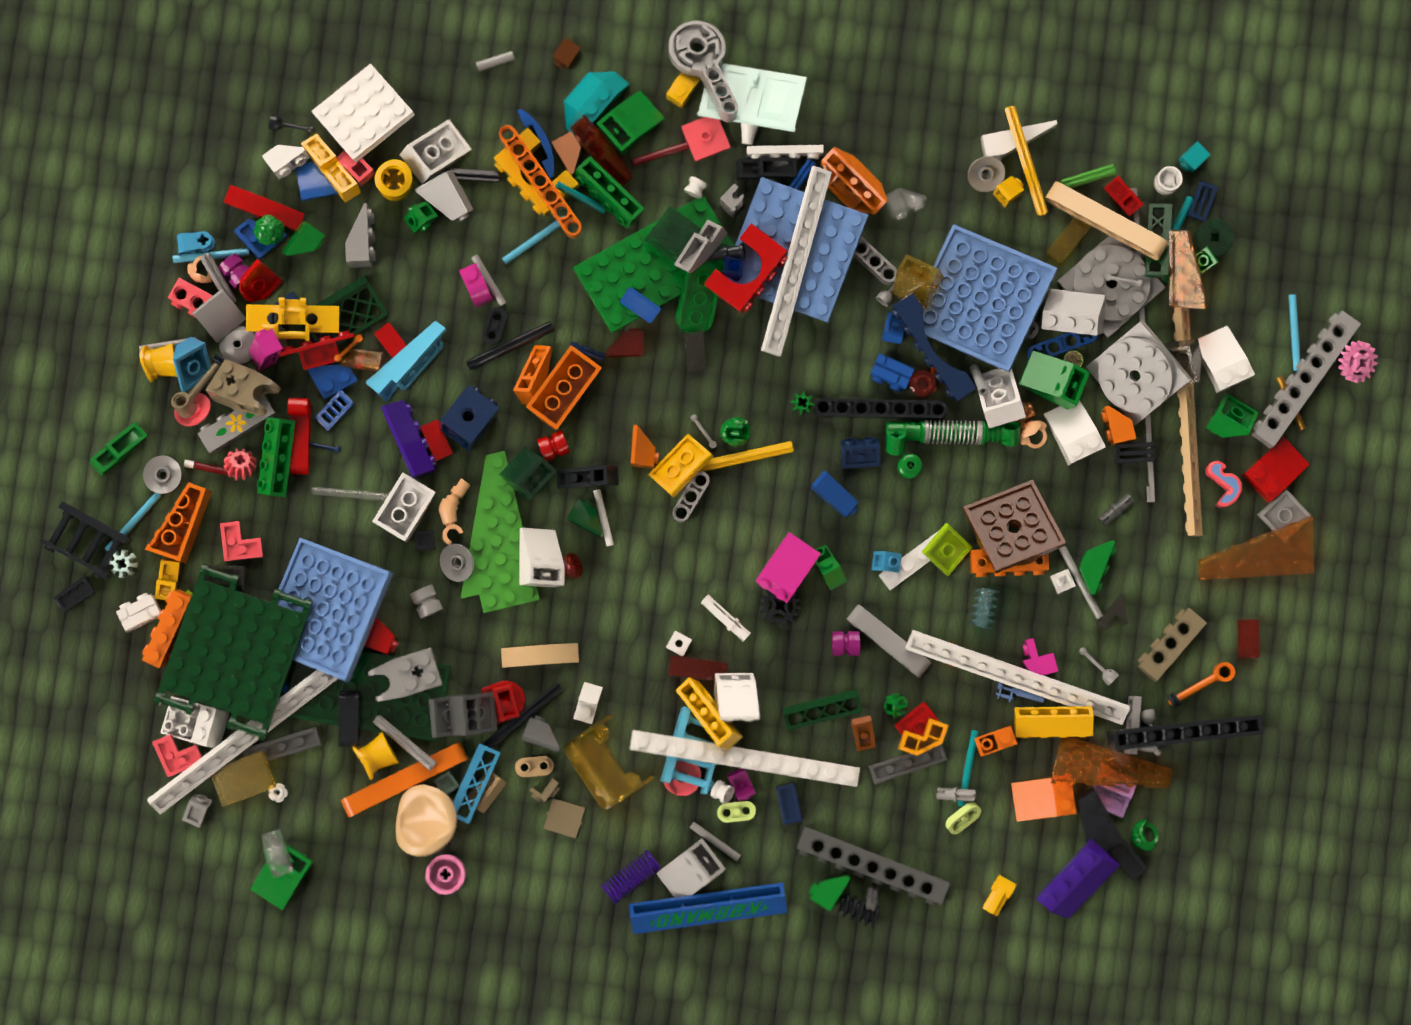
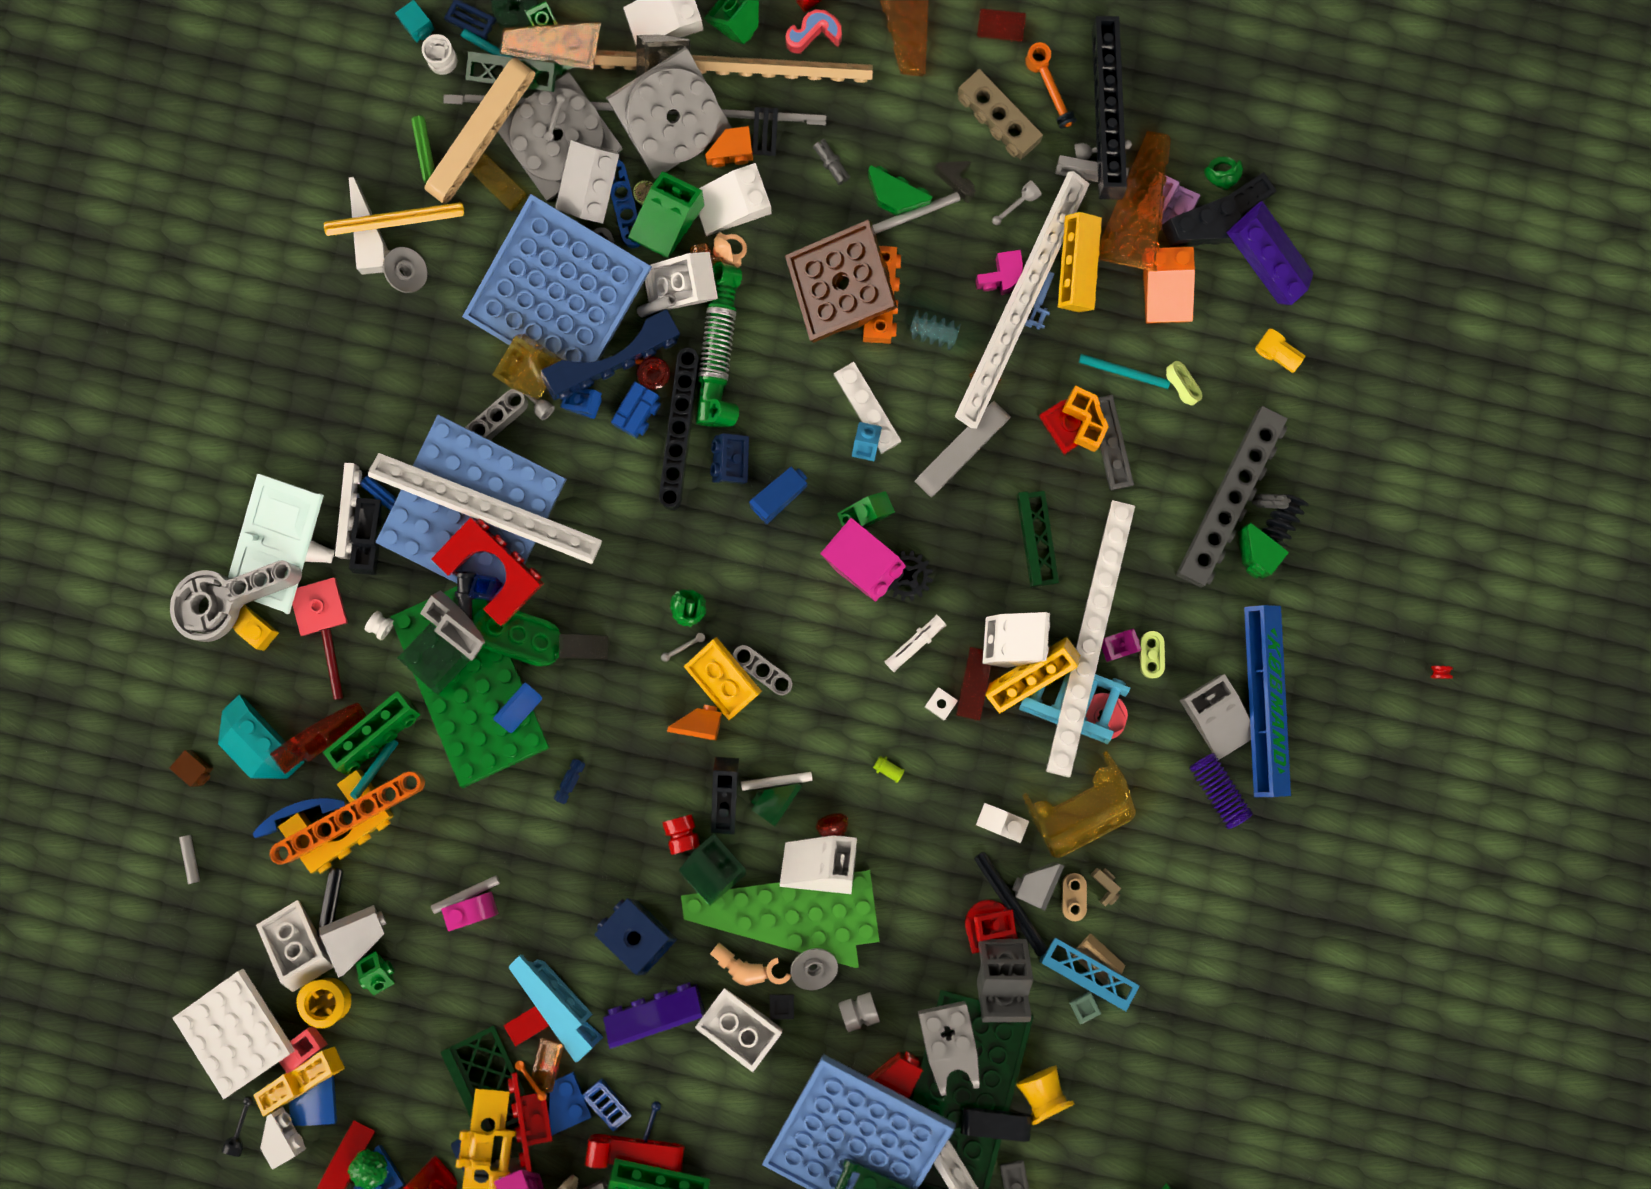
camera: 80 degrees left, 0 degrees up
green slope [281,221,325,256] -> none
clear bar [312,487,389,501] -> none
orange beam [340,741,469,818] -> none
light grey slope [345,203,376,268] -> none
light grey axle [373,715,436,770] -> none
tan piece [396,785,457,856] -> none
red tile [420,419,453,462] -> none
bright pink brick [426,854,466,894] -> none
black axle [466,321,554,370] -> none
black plate [482,307,507,345] -> none
tan slope [501,643,579,668] -> none
medium azure bar [502,215,565,264] -> none
orange slope [513,345,552,405] -> none
orange slope [526,345,602,430] -> none
dark tan piece [543,798,585,838] -> none
nougat slope [552,131,582,177] -> none
green slope [597,90,665,156] -> none
clear red slope [606,328,644,358] -> none
light grey bar [690,822,741,862] -> none
yellow axle [700,441,794,472] -> none
white wheel [711,780,734,804] -> none
light grey hinge [719,183,744,218] -> none
dark blue tile [776,783,802,825] -> none
green gear [790,391,814,416] -> none
orange wedge [821,147,888,215] -> none
magenta wheel [832,631,860,656] -> none
dark orange slope [851,715,876,752] -> none
green gear [884,693,908,718] -> none
clear slope [885,188,927,220] -> none
green head [897,454,922,479] -> none
lime tile [922,523,973,576] -> none
light grey axle [937,787,976,802] -> none
orange slope [974,726,1017,757] -> none
yellow slope [993,176,1024,207] -> none
white tile [1050,569,1076,594] -> none
red slope [1104,176,1144,217] -> none
none -> lime pin [873,756,905,783]

